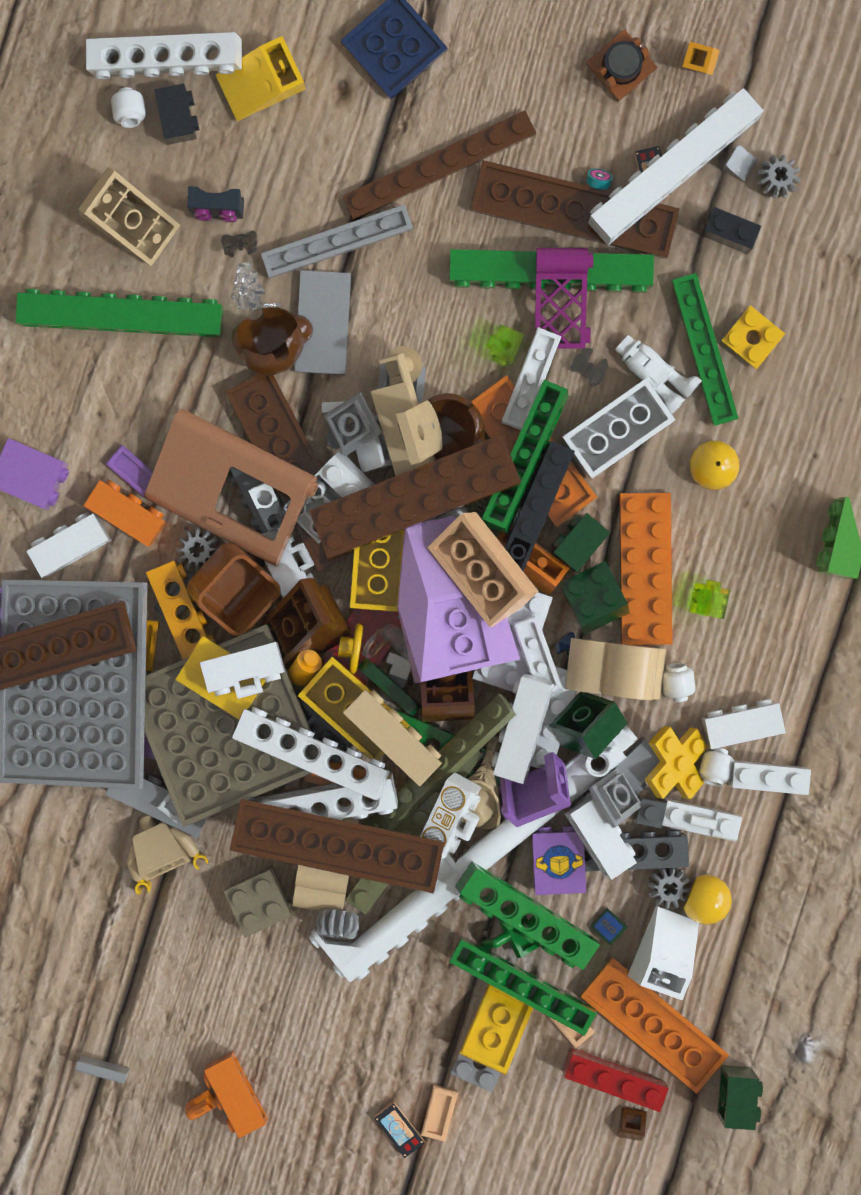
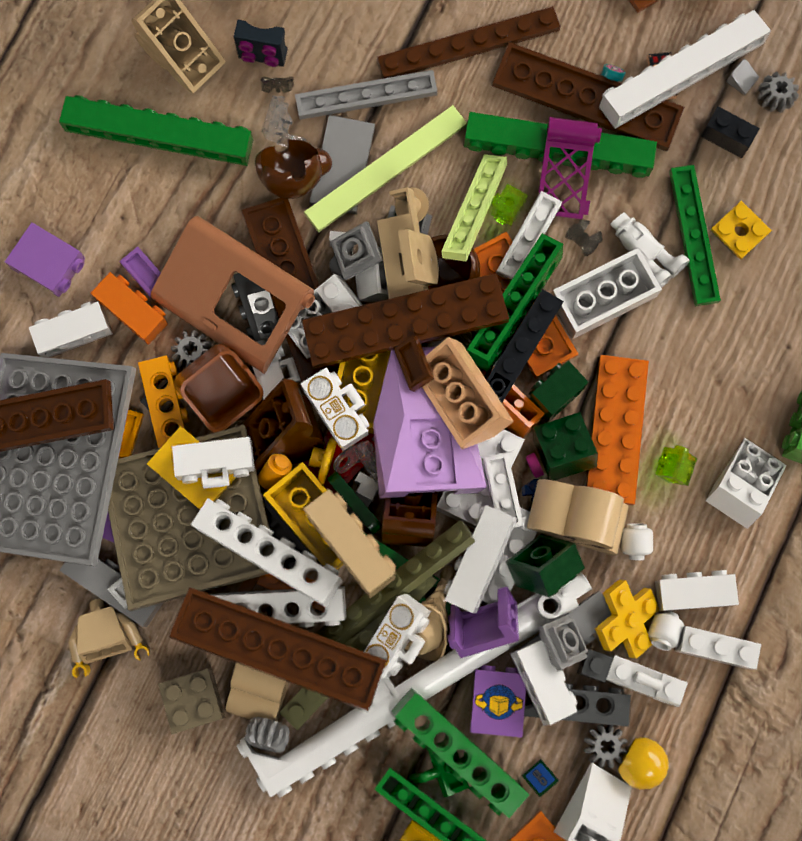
camera: 10 degrees right, 10 degrees down
yellow helmet [690,440,739,490] -> none
none -> white piece [300,368,370,451]
none -> yellowish green tile [304,105,467,233]
none -> reddish brown tile [393,335,434,392]
none -> yellowish green plate [442,154,507,262]
none -> dark pink tile [526,453,544,479]
none -> white slope [706,438,787,529]

